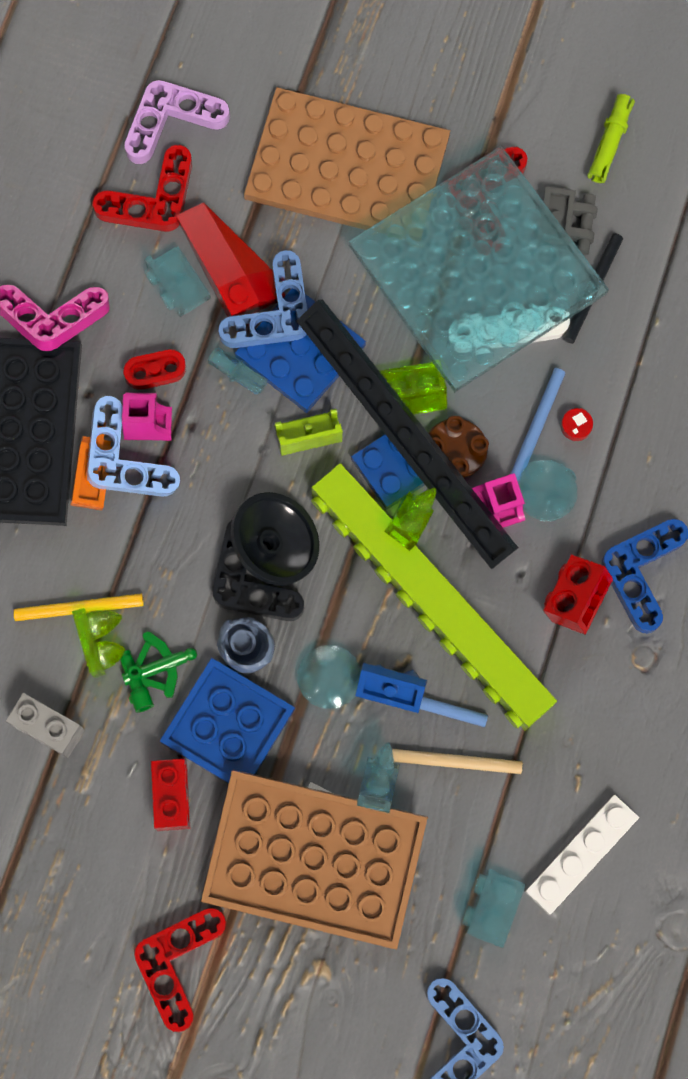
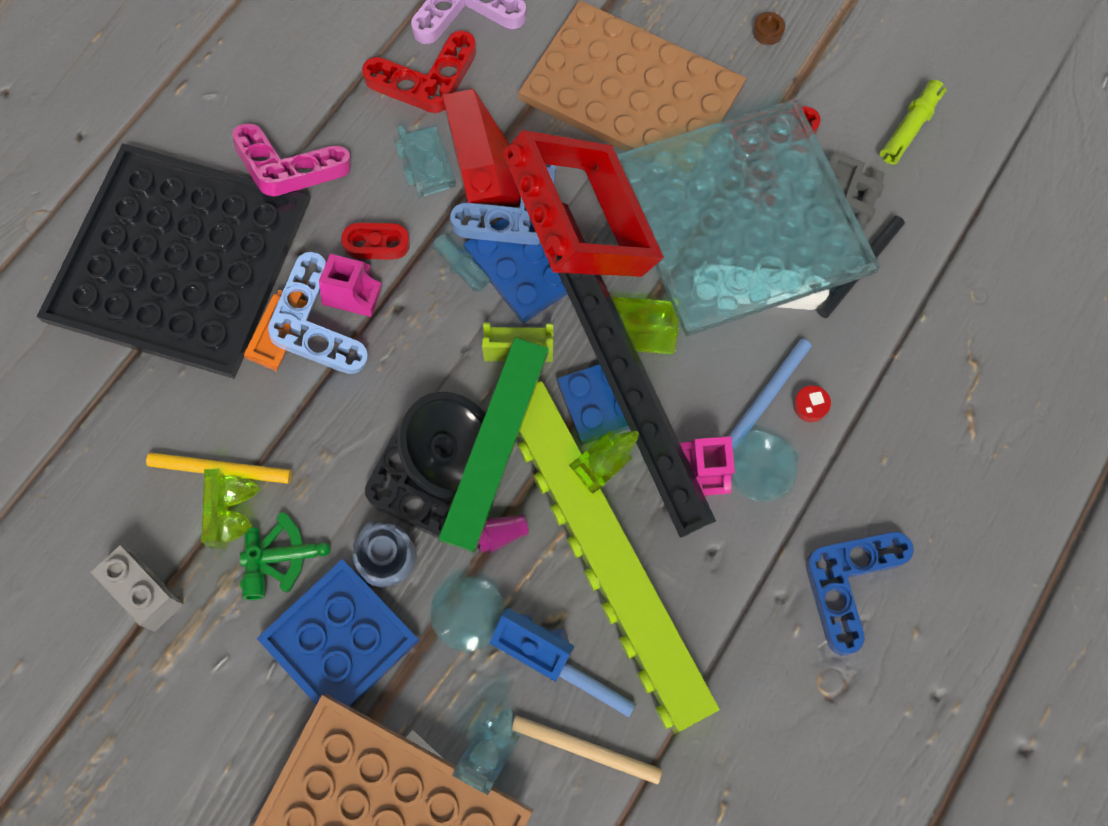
camera: 15 degrees right, 5 degrees down
red brick [151,759,191,831] -> none
reddish brown dish [429,416,489,478] -> none
red brick [543,554,613,635] -> none
none -> green tile [439,337,549,554]
none -> magenta cone [477,514,529,554]
none -> red window [502,130,664,277]
none -> reddish brown tile [752,12,785,45]

